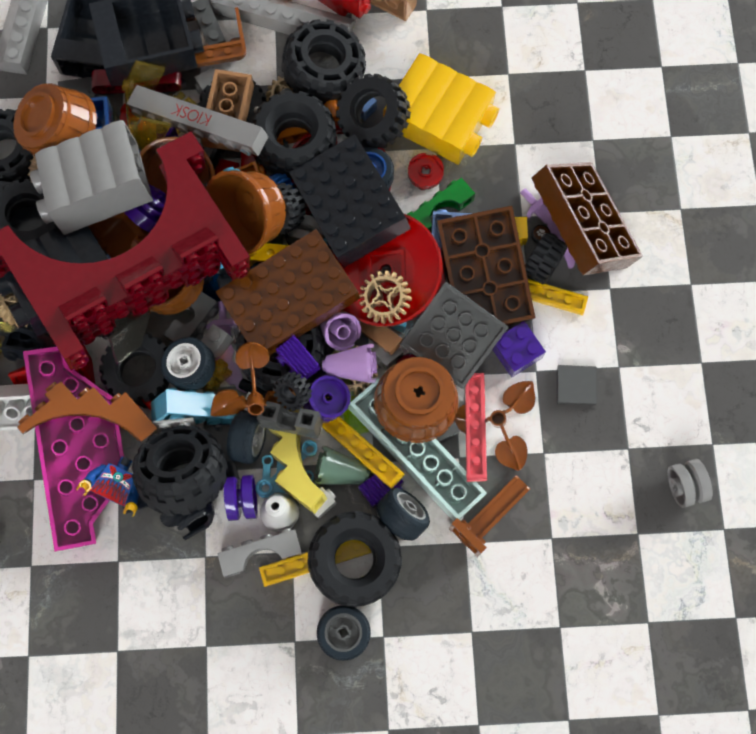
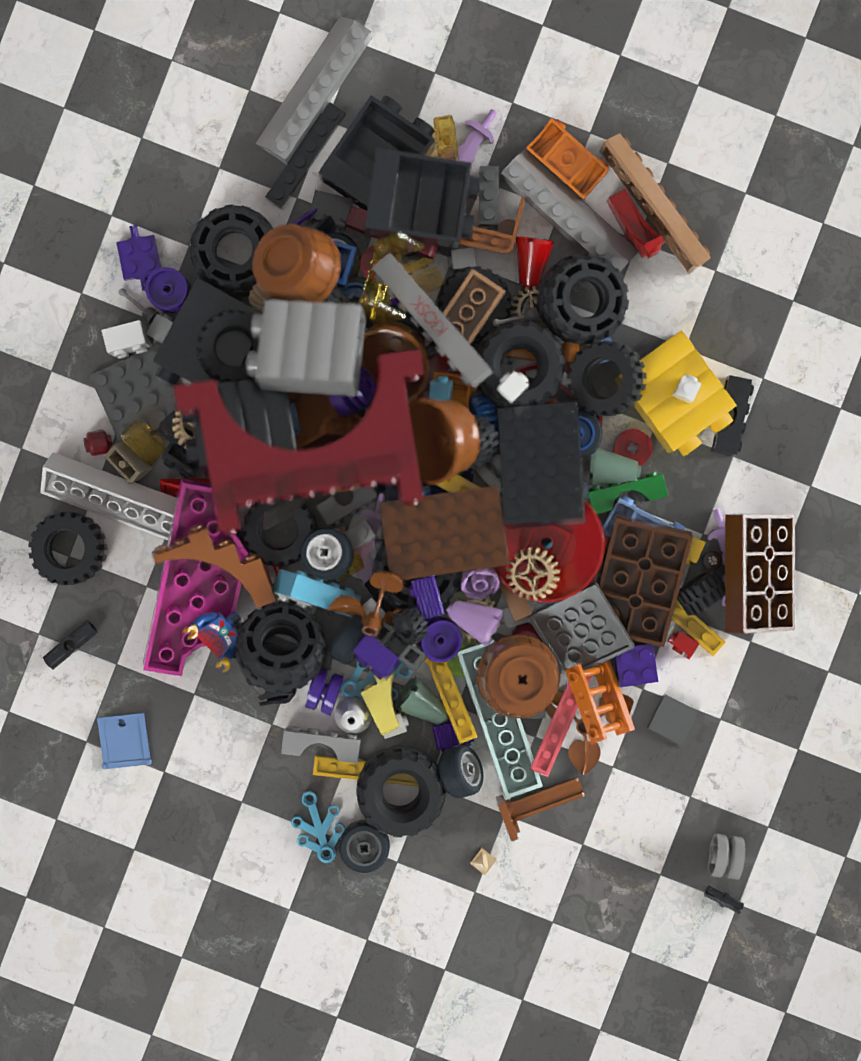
camera: 25 degrees right, 15 degrees up
none -> medium blue container [97,712,152,769]
none -> black plate [265,102,346,209]
none -> medium azure plant [291,790,345,863]
none -> dark purple brick [353,635,401,681]
none -> tan tile [470,847,497,875]
none -> white brick [497,371,529,403]
none -> red cone [515,236,554,290]
none -> orange fence [565,659,635,744]
none -> sand green cone [588,448,641,485]
none -> red brick [667,630,700,660]
none -> white brick [672,375,701,404]
none -> black pin [704,885,744,914]
none -> black arch [711,375,754,456]

